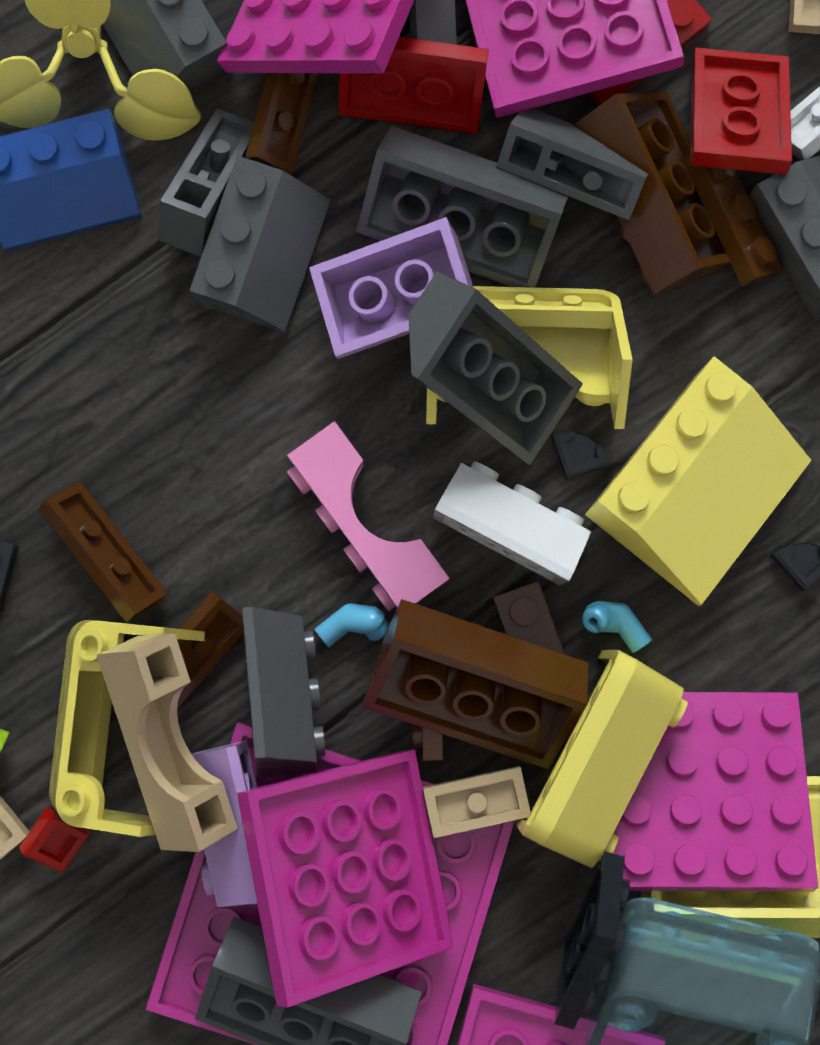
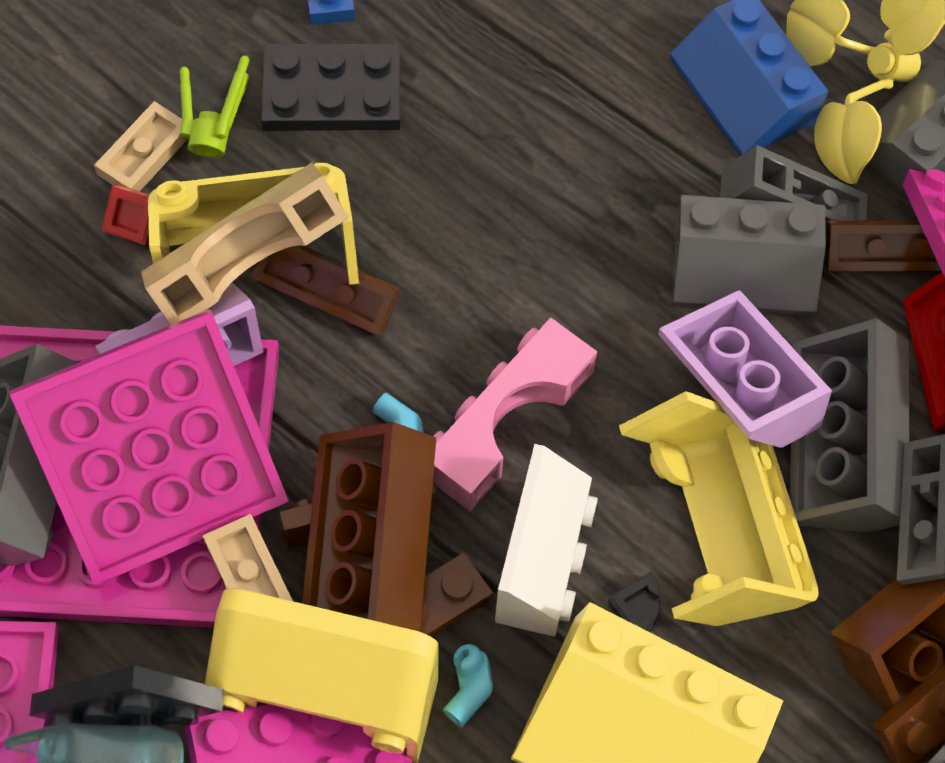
camera: 75 degrees right, 20 degrees down
reddish brown plate [38,482,168,623] -> none
dark grey slope [242,607,325,778] -> none
dark grey slope [408,271,583,465] -> none

